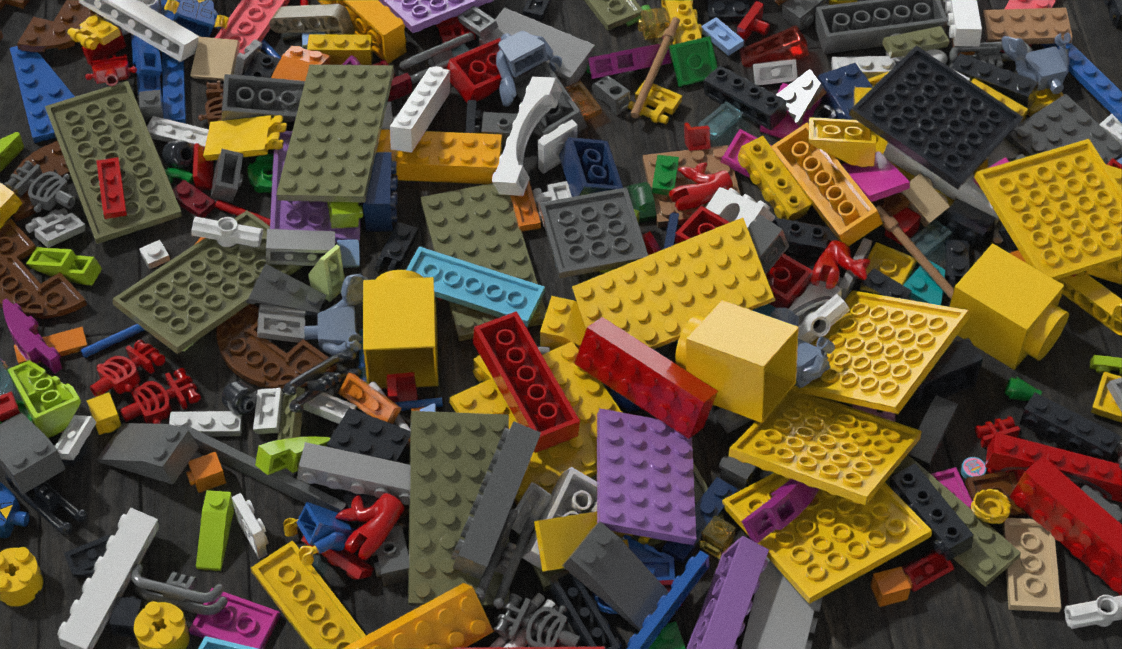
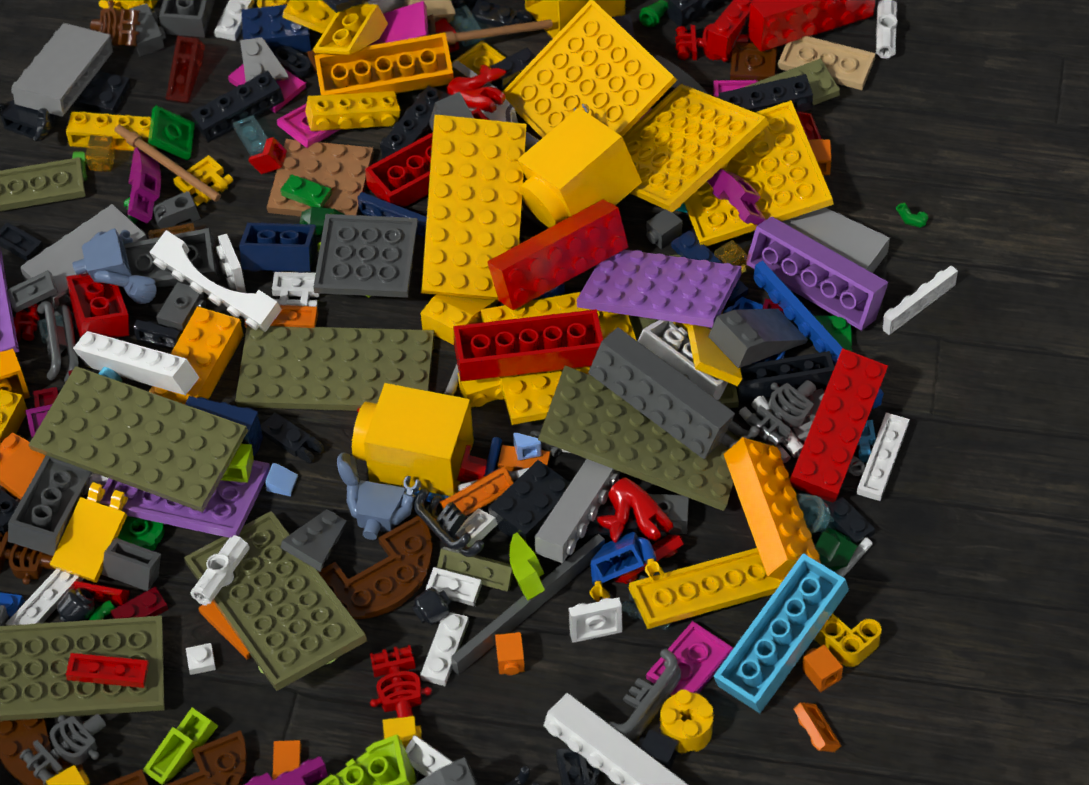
camera: 70 degrees left, 0 degrees up
light grey plate [26,208,85,248] -> none
blue bar [80,324,145,358] -> none
red torso [90,340,165,397] -> none
dark grey slope [96,423,199,484] -> none
lime slope [196,490,234,571] -> none
red bar [215,200,270,226] -> none
light grey plate [257,305,305,343] -> none
light grey brick [266,229,335,266] -> none
yellowish green slope [308,245,344,302] -> none
medium azure plate [406,247,545,327] -> none
red piece [669,162,733,212] -> none
light blue plate [701,17,744,56] -> none
white arch [706,187,775,227] -> none
red tile [737,1,770,43] -> none
white plate [753,59,798,85] -> none
white piece [798,294,850,344] -> none
teal wing [903,260,945,305] -> none
tile [961,457,986,479] -> none
yellow hair [971,489,1011,524] -> none

